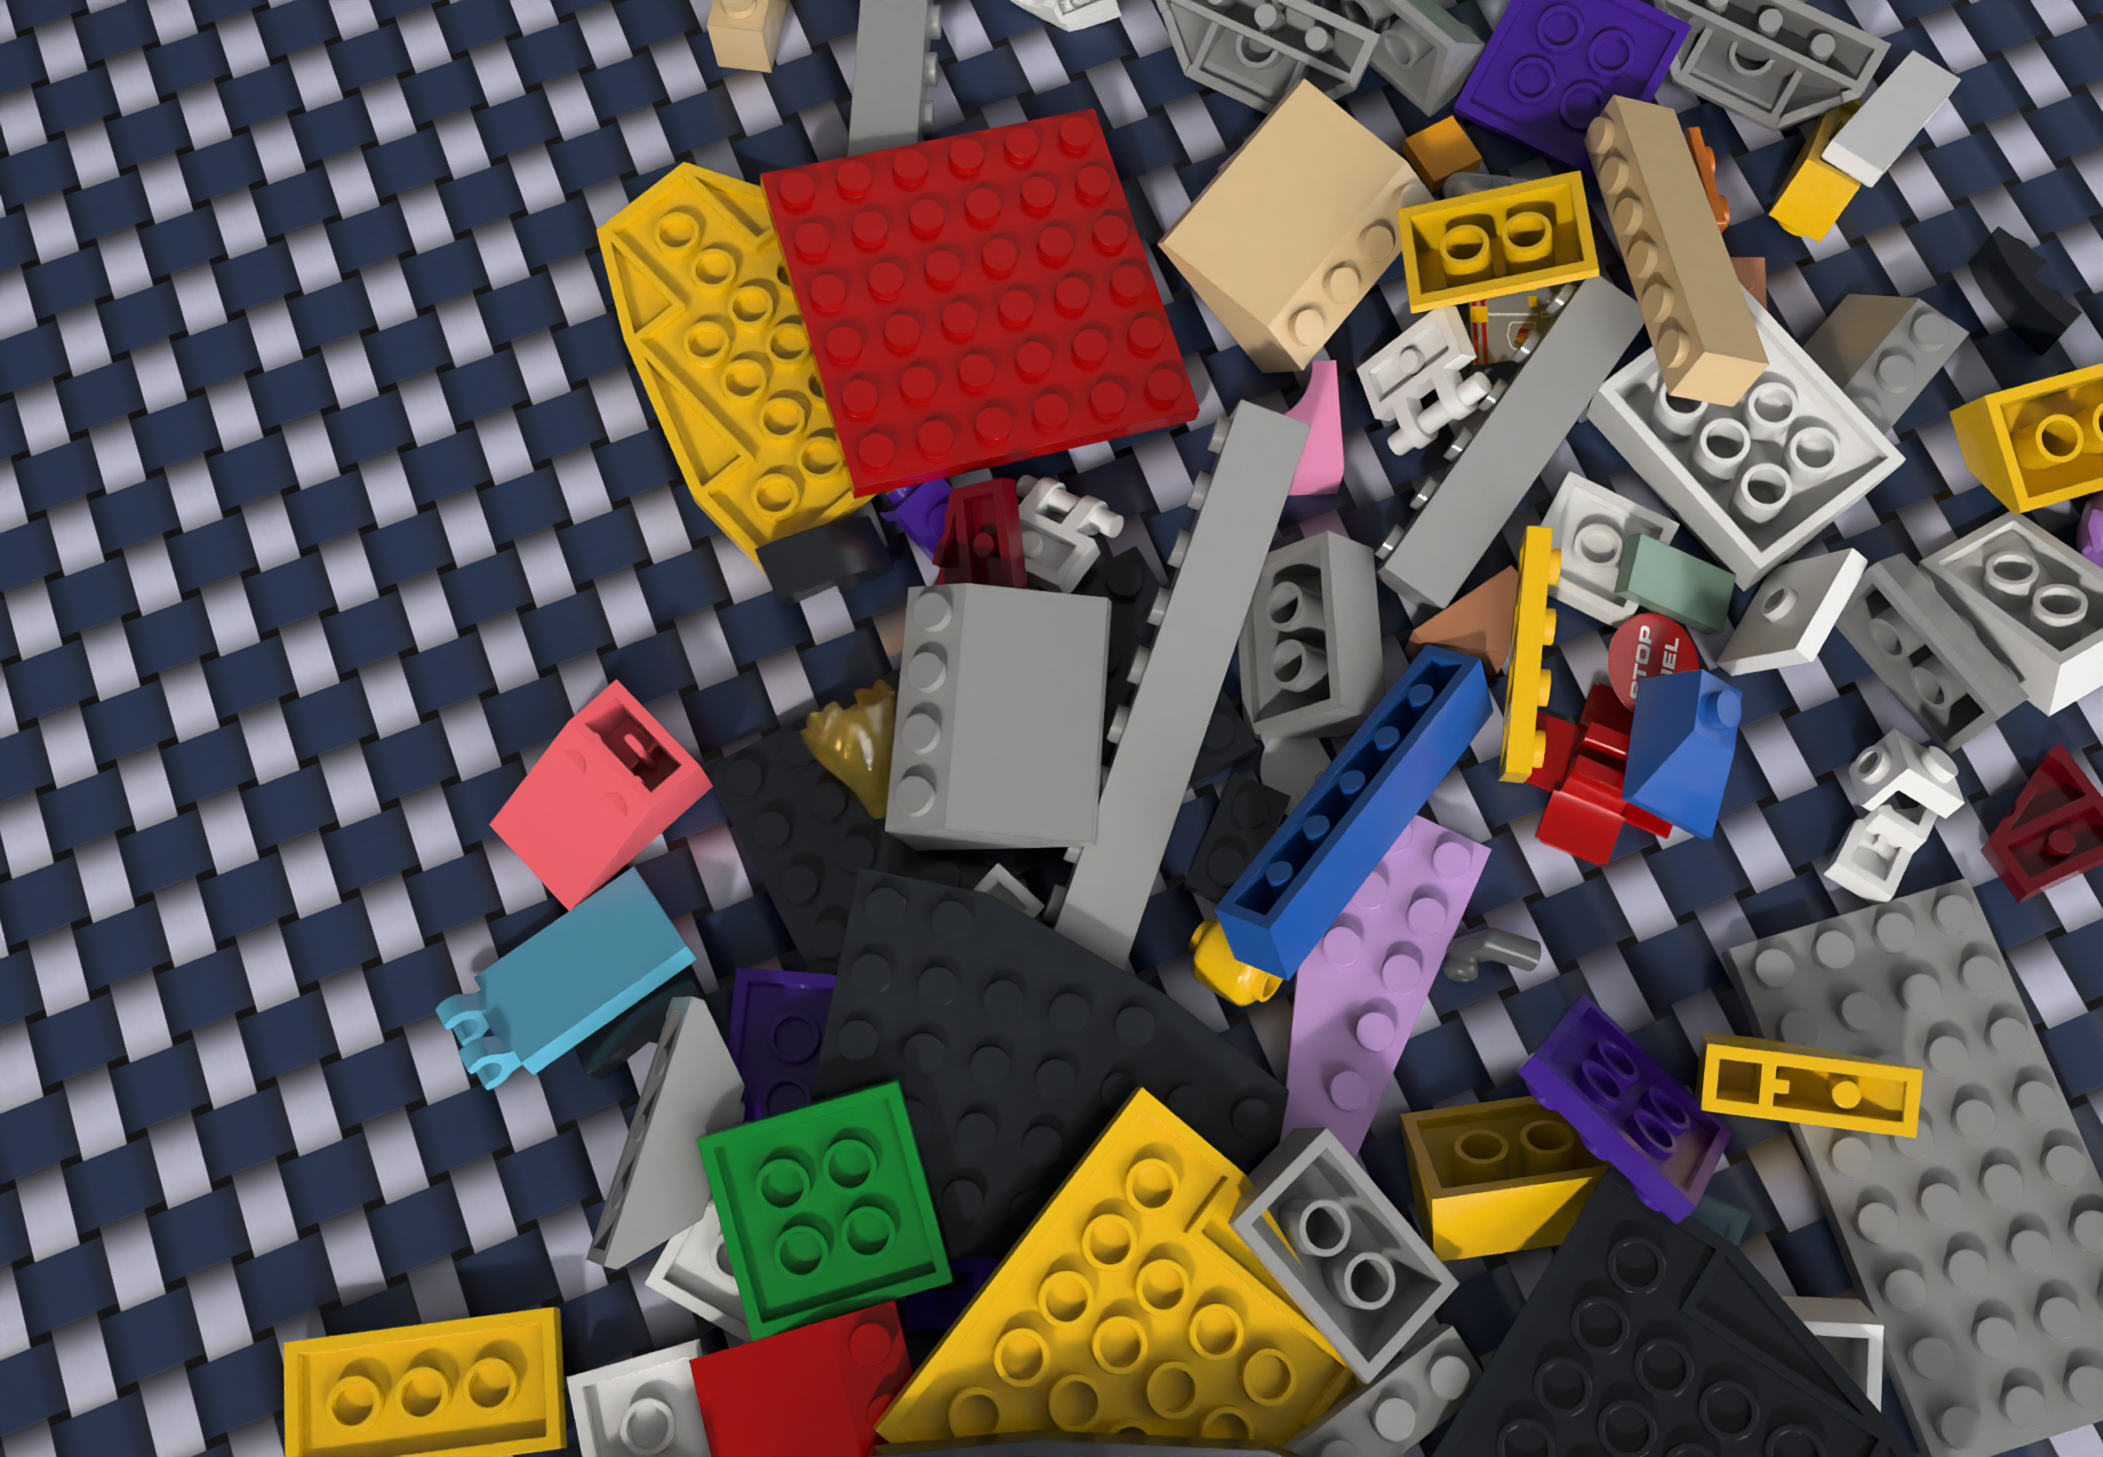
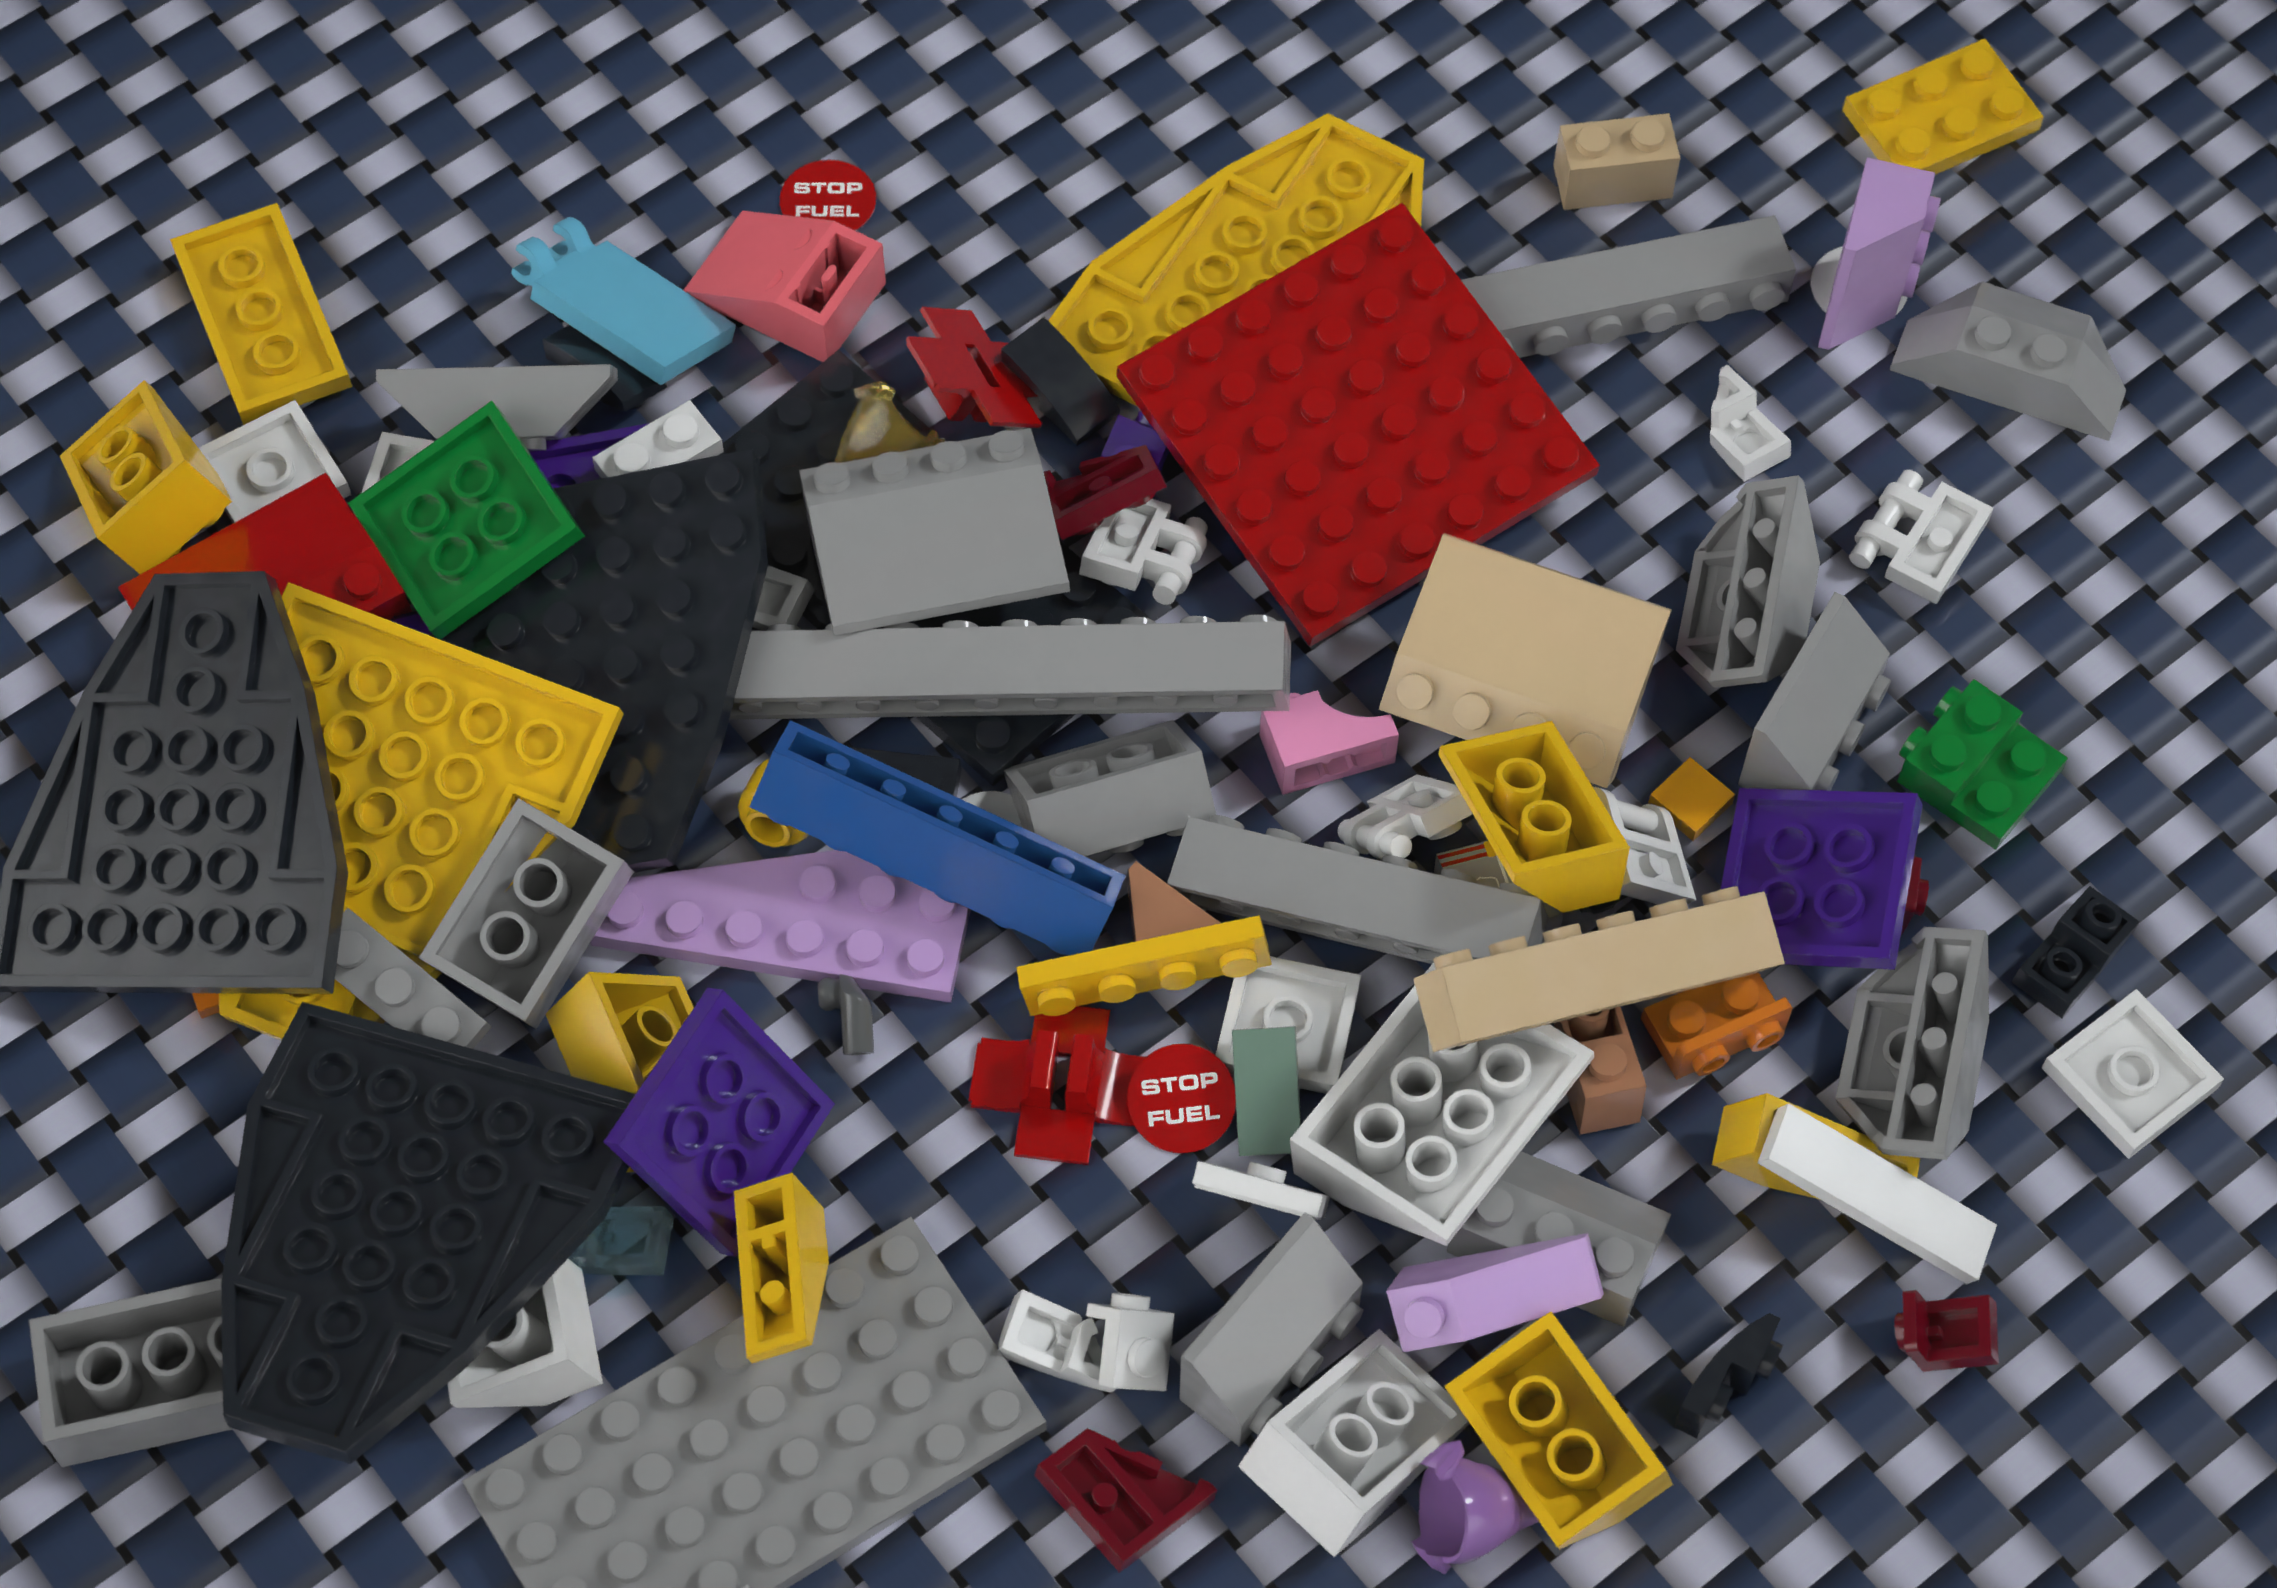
camera: 70 degrees right, 10 degrees down
blue slope [1622,669,1742,839] -> none
none -> white plate [592,400,724,478]
none -> red sticker [780,160,876,231]
none -> red piece [906,307,1042,428]
none -> lavender slope [1387,1233,1604,1352]
none -> dark red bracket [1894,1290,1999,1372]

